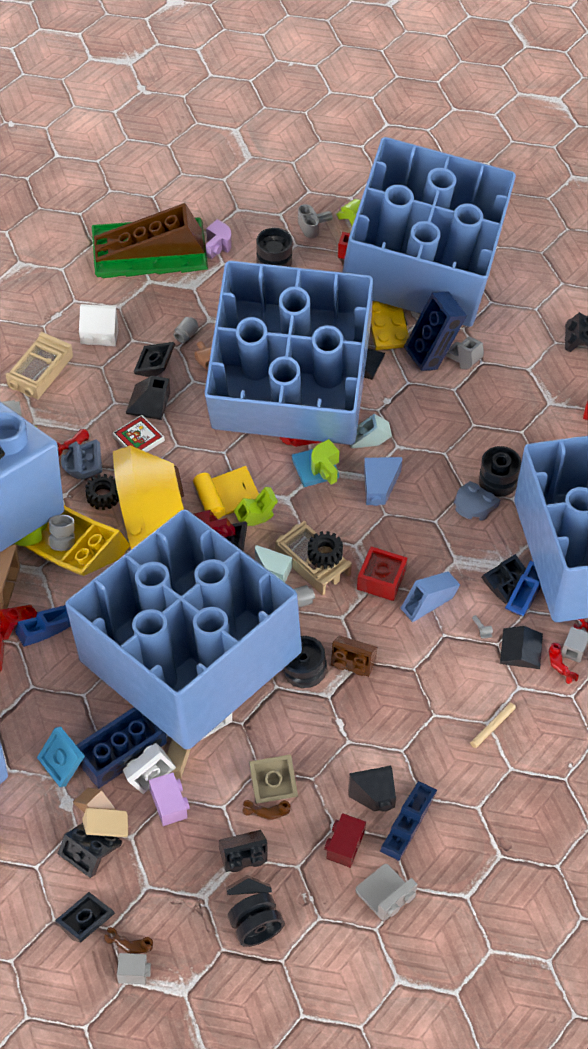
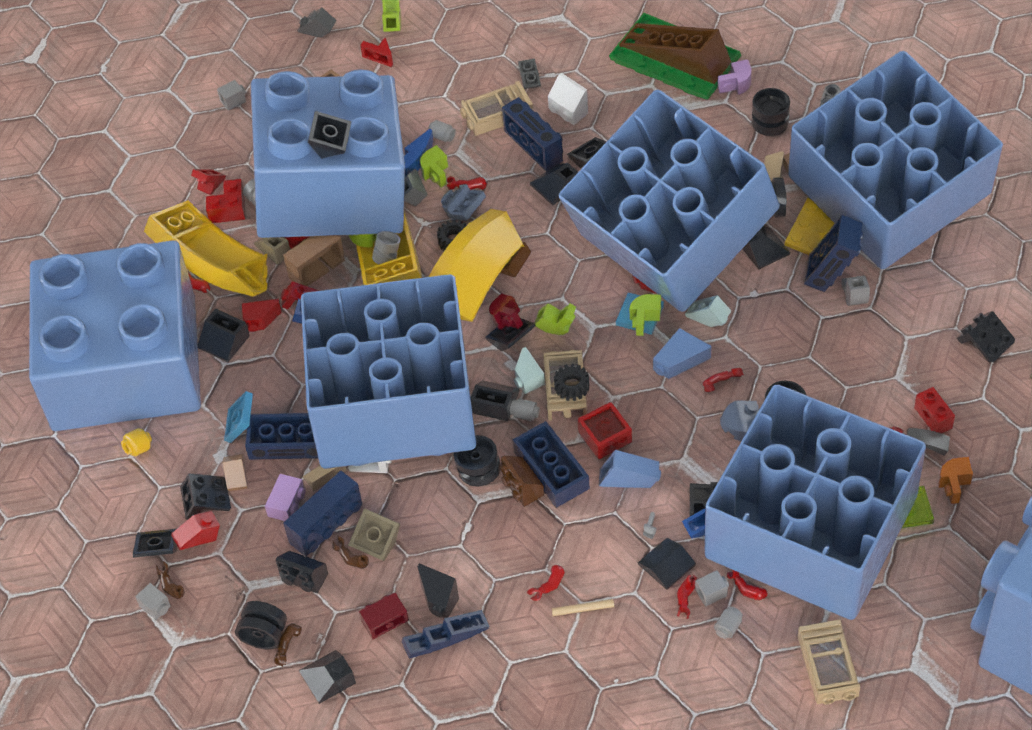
camera: 45 degrees right, 0 degrees up
tan slope [82,808,128,837] -> none
tile [112,415,165,452] -> none
white slope [123,743,176,794] -> none
yellow door [193,466,259,519] -> none
black slope [226,875,272,895] -> none
light grey bracket [355,864,417,922] -> none
none -> red slope [171,511,220,550]
none -> reddish brown arm [274,623,302,667]
none -> dark blue brick [283,471,363,557]
none -> black slope [299,650,356,704]
none -> dark blue brick [502,97,563,172]
none -> dark blue brick [512,421,590,508]
none -> dark grey slope [518,59,541,89]
none -> red arm [527,565,565,601]
none -> red arm [703,368,744,392]

